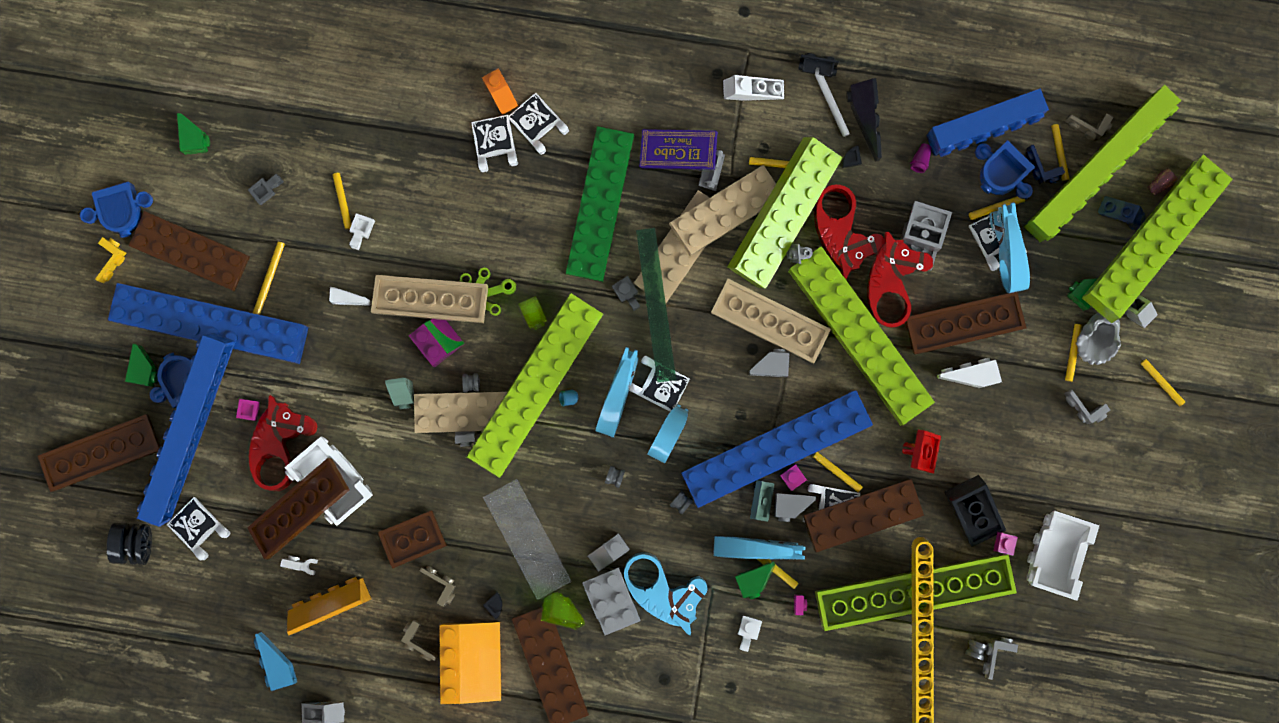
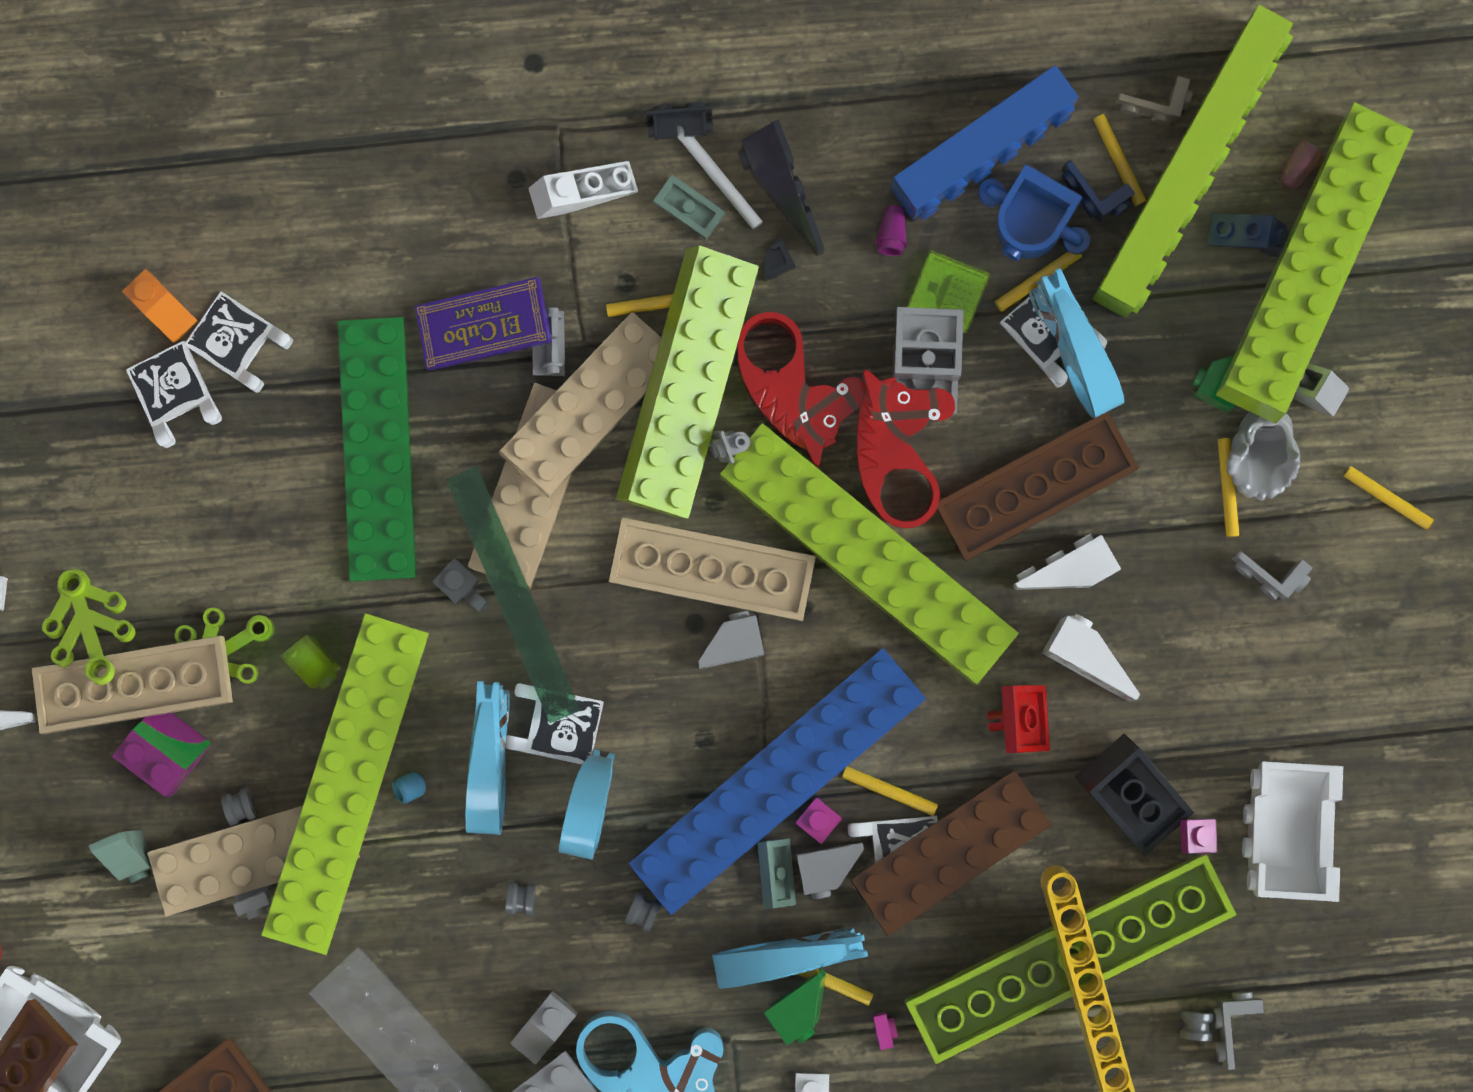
camera: 15 degrees left, 0 degrees up
none -> lime plant [42,569,135,685]
none -> sand green plate [653,175,725,240]
none -> clear neon green tile [907,250,991,335]
none -> white slope [1042,614,1140,702]

